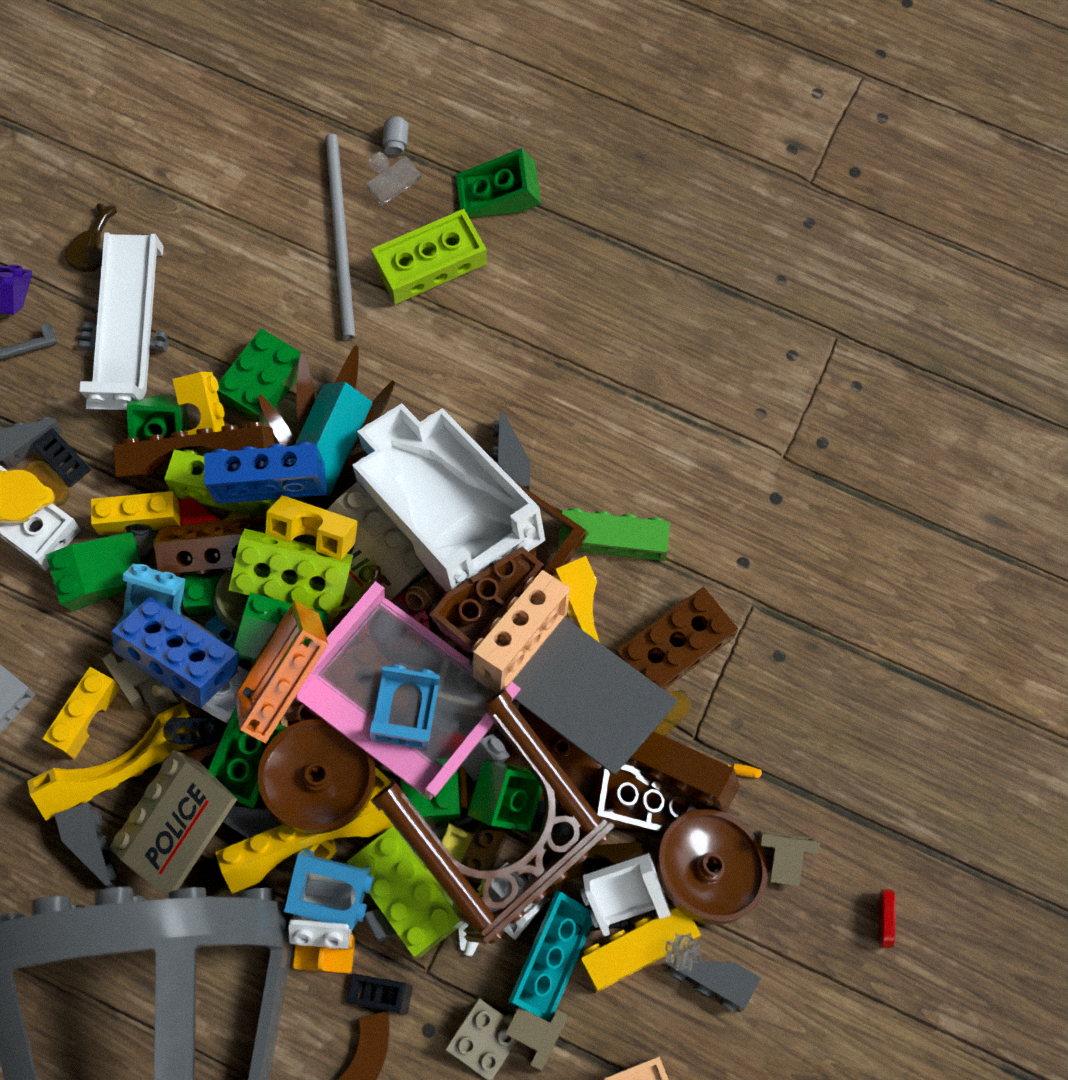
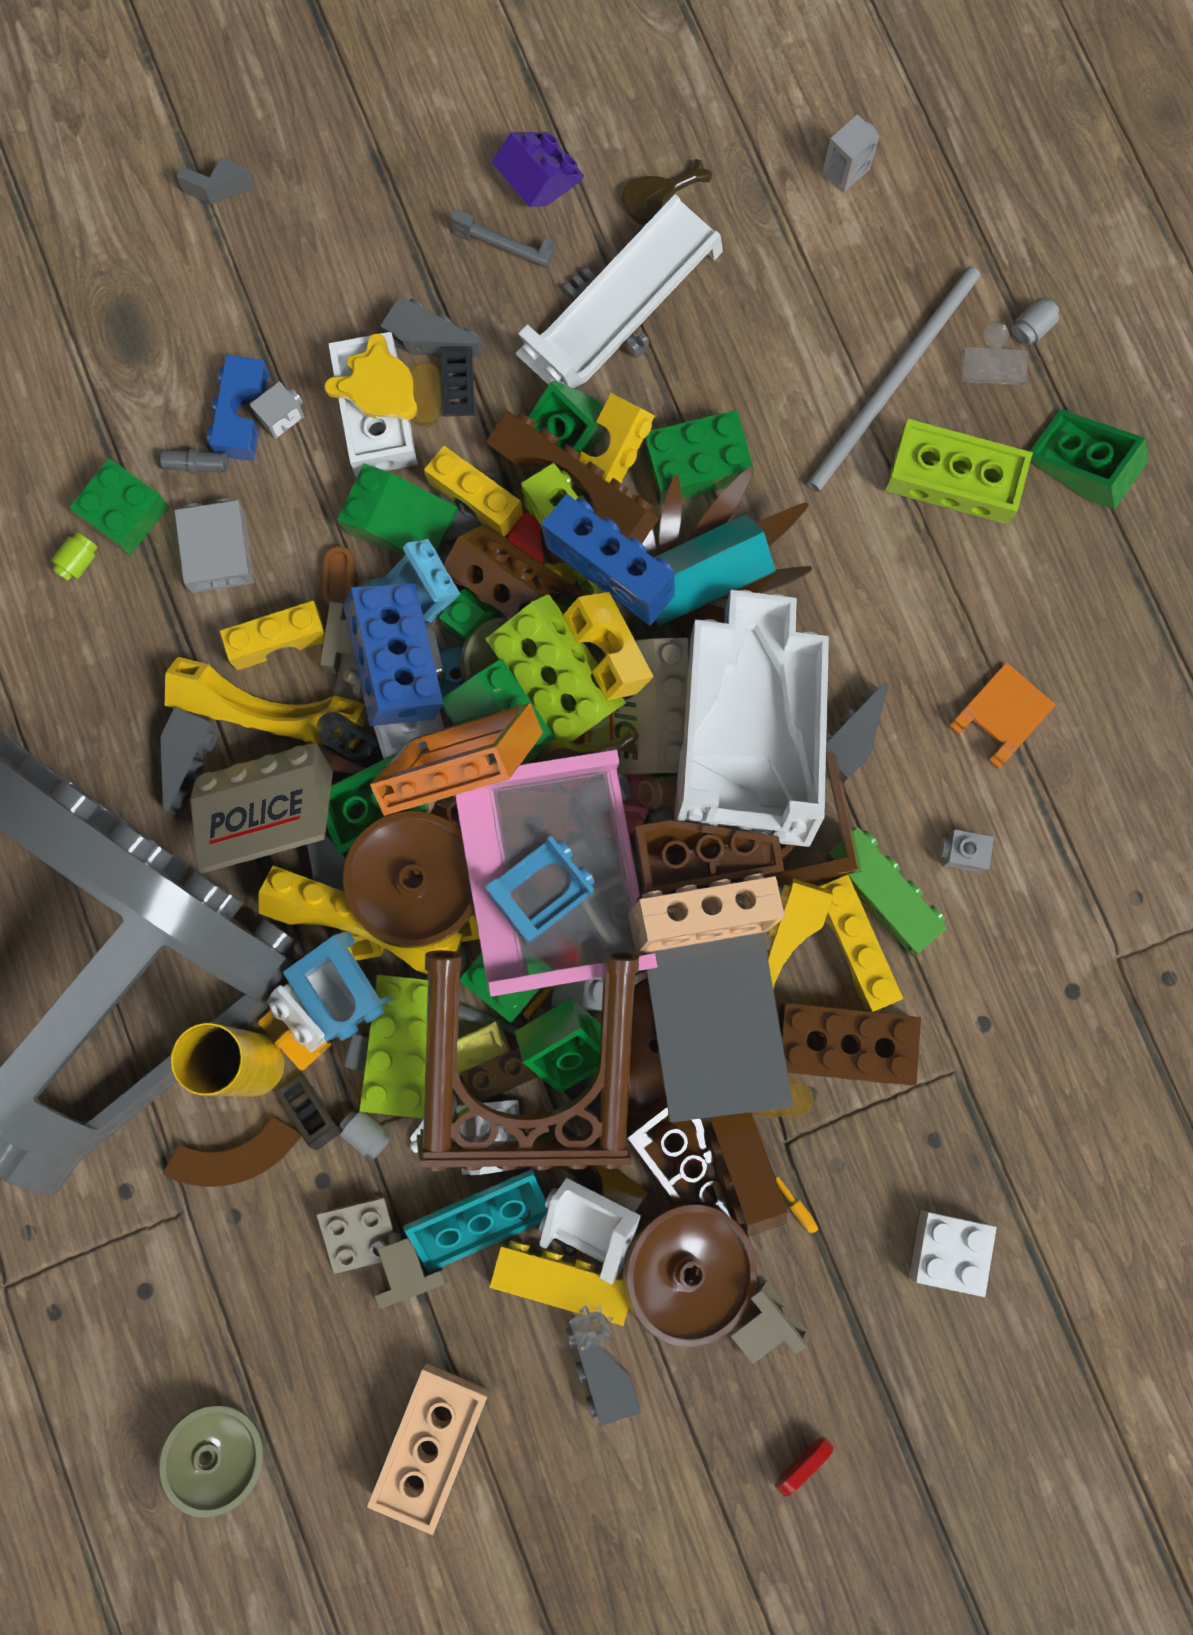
camera: 45 degrees right, 10 degrees up
none -> yellow piece [171,1023,285,1097]
none -> dark orange tile [321,546,356,608]
none -> light grey brick [339,1111,391,1160]
none -> yellow arch [820,875,904,1012]
none -> light grey brick [822,114,880,193]
none -> white brick [909,1210,997,1297]
none -> light grey brick [940,830,994,874]
none -> orange flag [949,662,1056,769]

